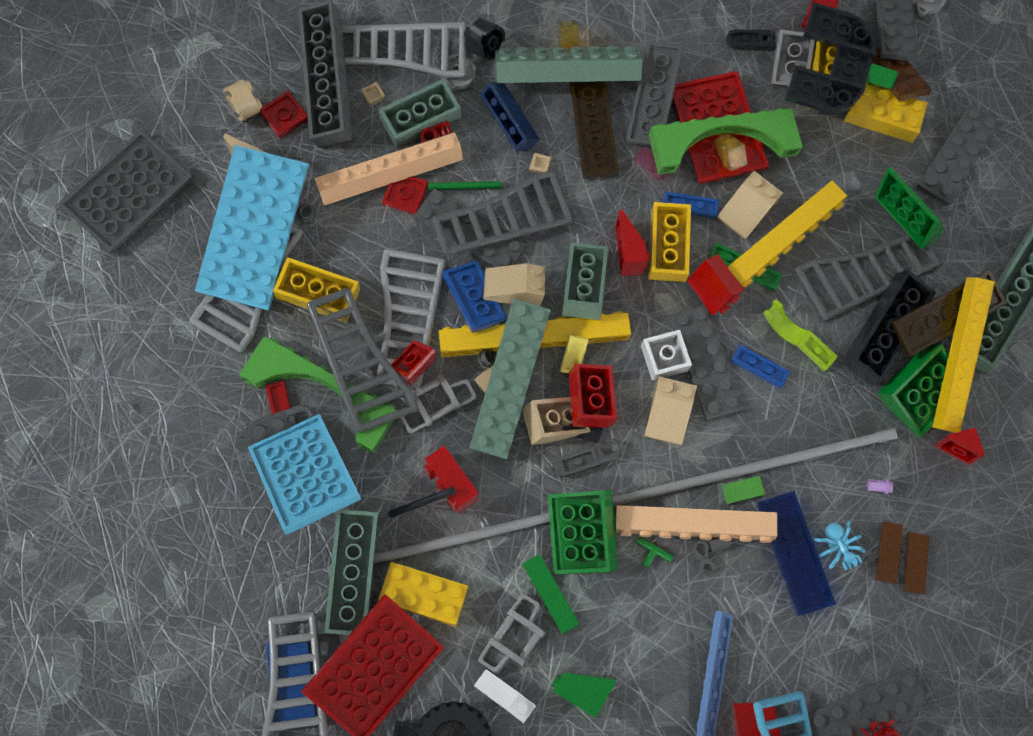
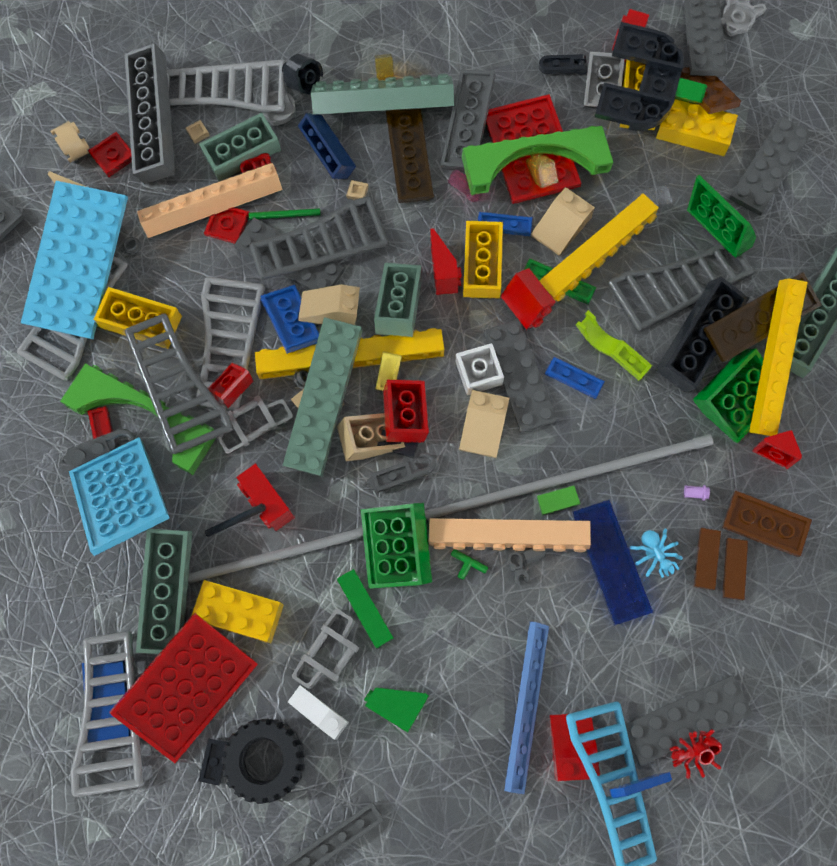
camera: 10 degrees right, 0 degrees up
none -> reddish brown plate [722,491,812,557]

